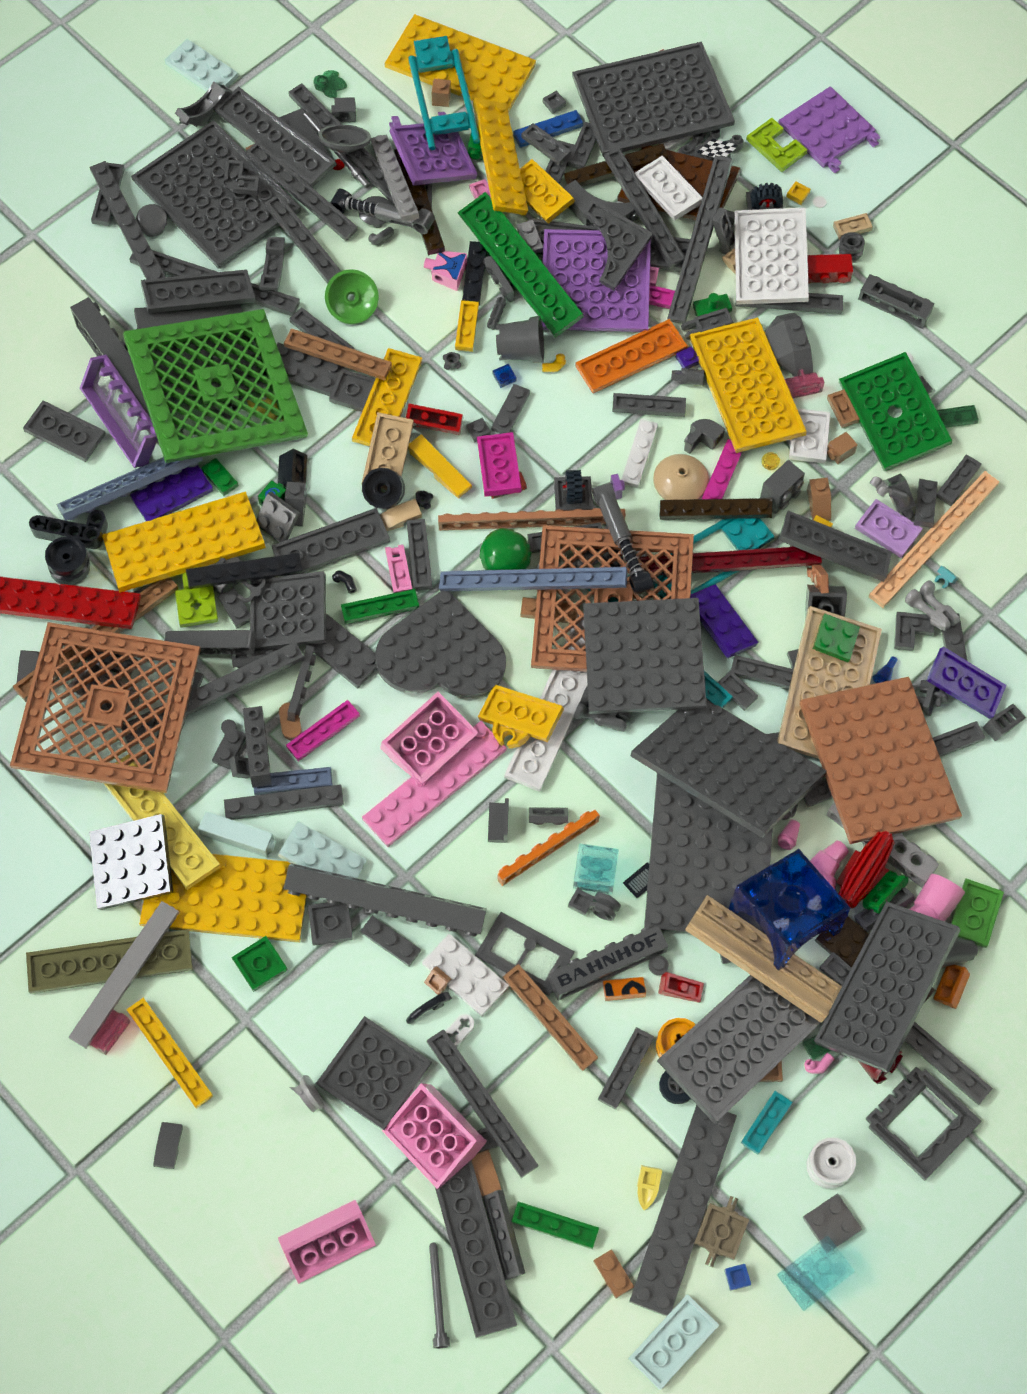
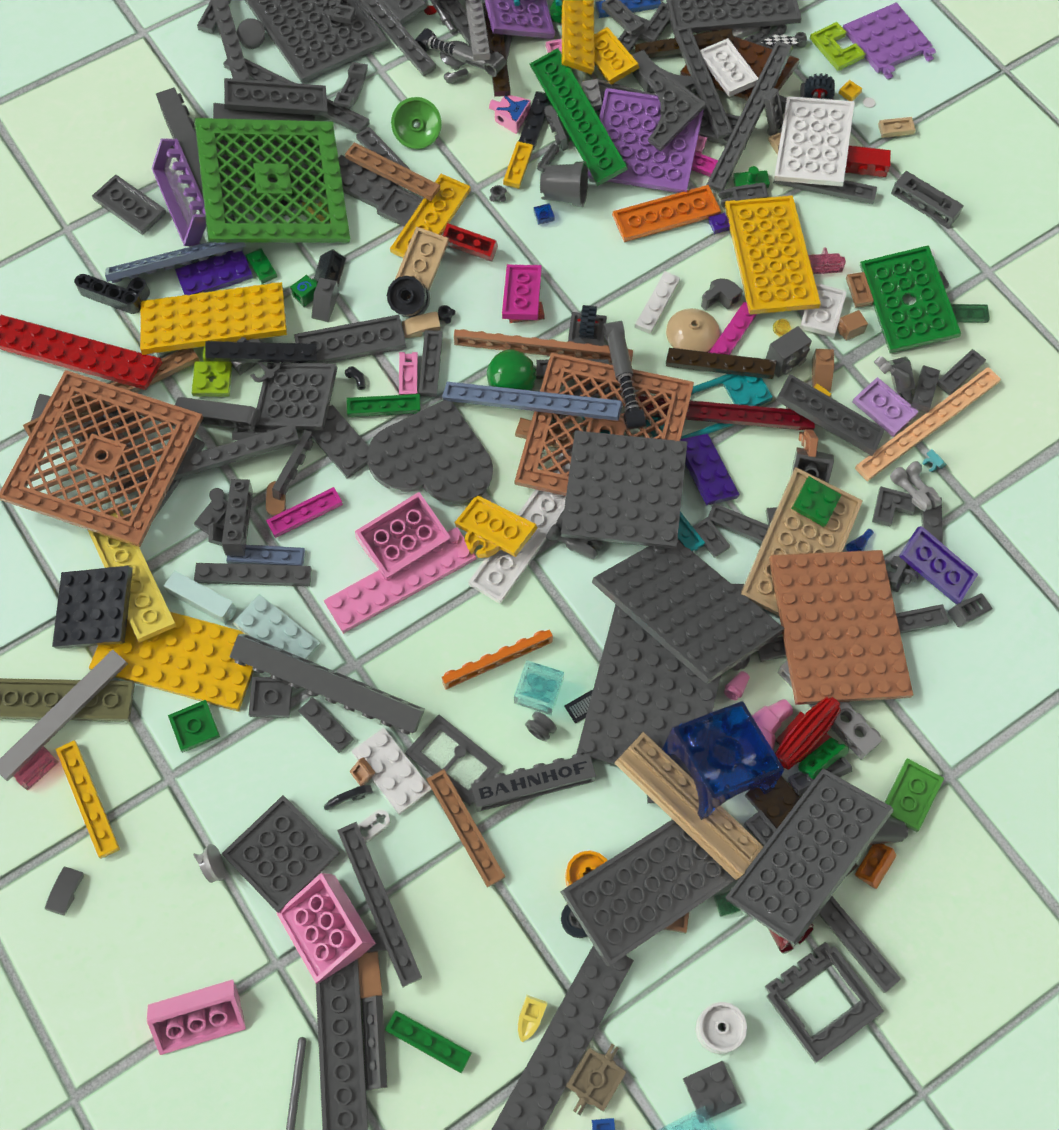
camera: 10 degrees right, 0 degrees up
black wheel [45,536,90,585] -> none
dark grey plate [218,588,250,629] -> none
dark grey plate [256,492,300,542] -> none
dark grey plate [265,194,341,284] -> none
yellow slope [408,434,472,499] -> none
dark grey plate [466,417,491,442] -> none
dark grey panel [488,798,509,843] -> none
dark grey plate [491,384,530,434] -> none
dark grey plate [529,807,568,825] -> none
yellow arm [542,353,566,372] -> none
dark grey plate [568,888,594,916] -> none
medium nougat plate [593,1249,634,1299] -> none
dark grey plate [598,1027,654,1110] -> none
orange slope [603,977,646,1001] -> none
medium lavender plate [610,474,625,499] -> none
dark grey plate [612,393,686,417] -> none
dark grey plate [648,955,669,976] -> none
red slope [658,972,704,1003] -> none
dark grey hinge [671,368,704,386] -> none
teal plate [741,1091,792,1155] -> none
dark grey wedge [765,313,814,378] -> none
bright pink arm [804,1053,835,1074] -> none
dark grey wheel [839,232,865,260] -> none
bright pink piece [910,874,965,922] -> none

